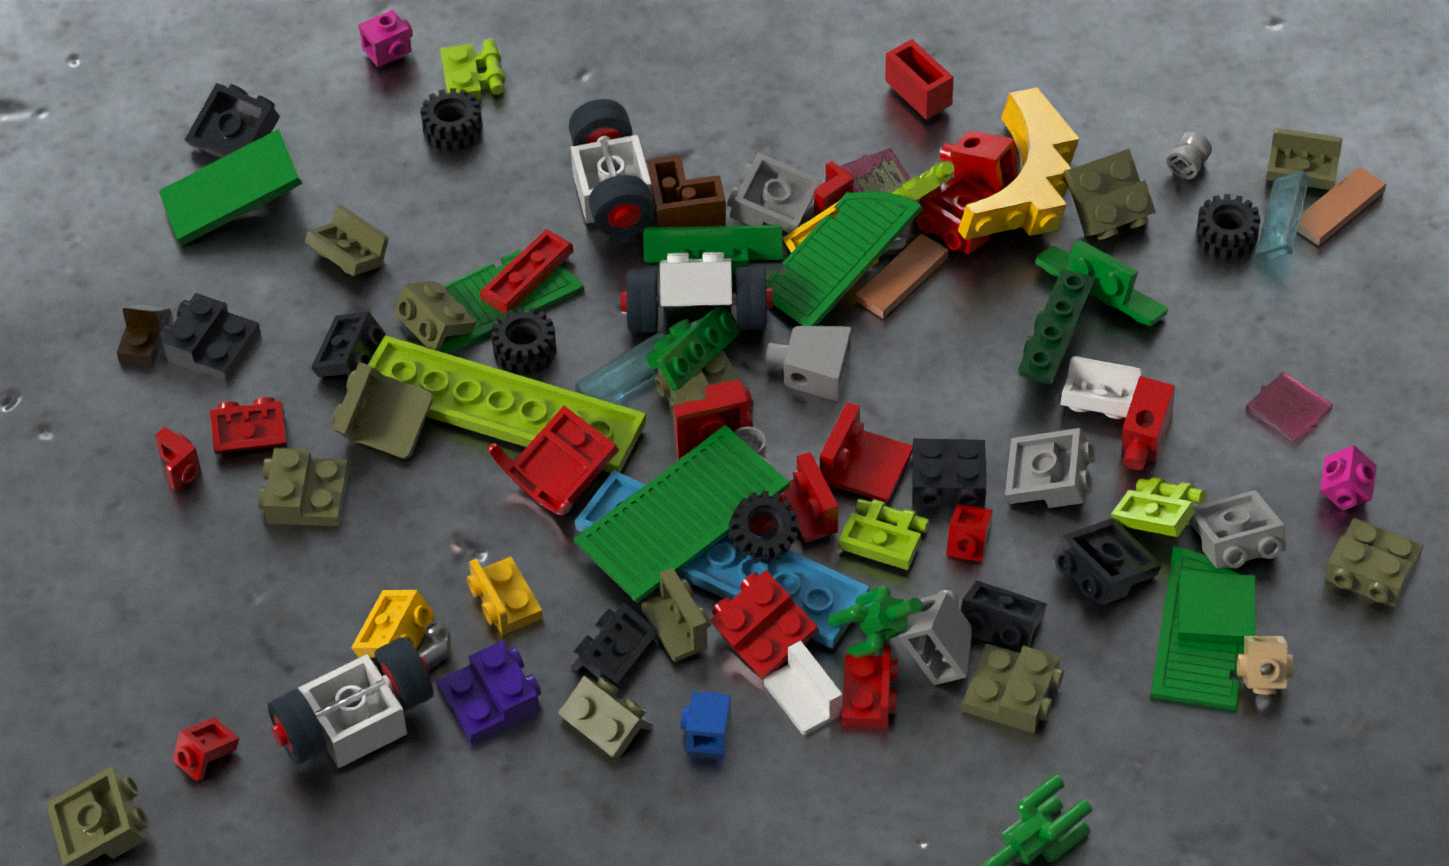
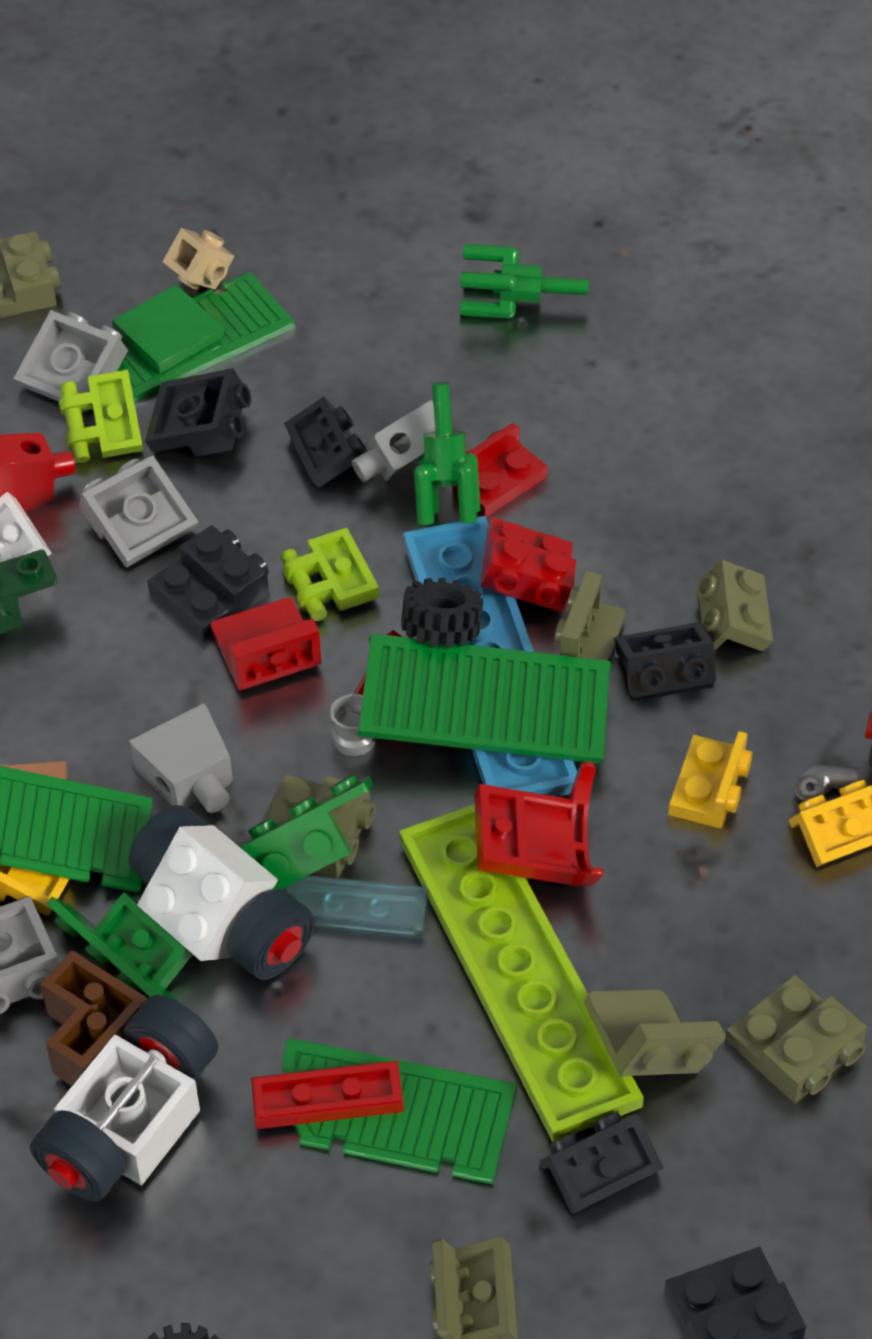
camera: 135 degrees left, 0 degrees up
red bracket [209,397,287,454] -> none
olive bracket [394,281,477,351] -> none
dark purple plate [436,640,542,744] -> none
black tyre [491,307,557,374] -> none
red plate [673,379,753,460] -> none
blue brick [681,691,731,755] -> none
white panel [764,641,842,735] -> none
red bracket [784,452,838,543] -> none
red bracket [946,504,993,562] -> none
olive plate [962,643,1064,734] -> none

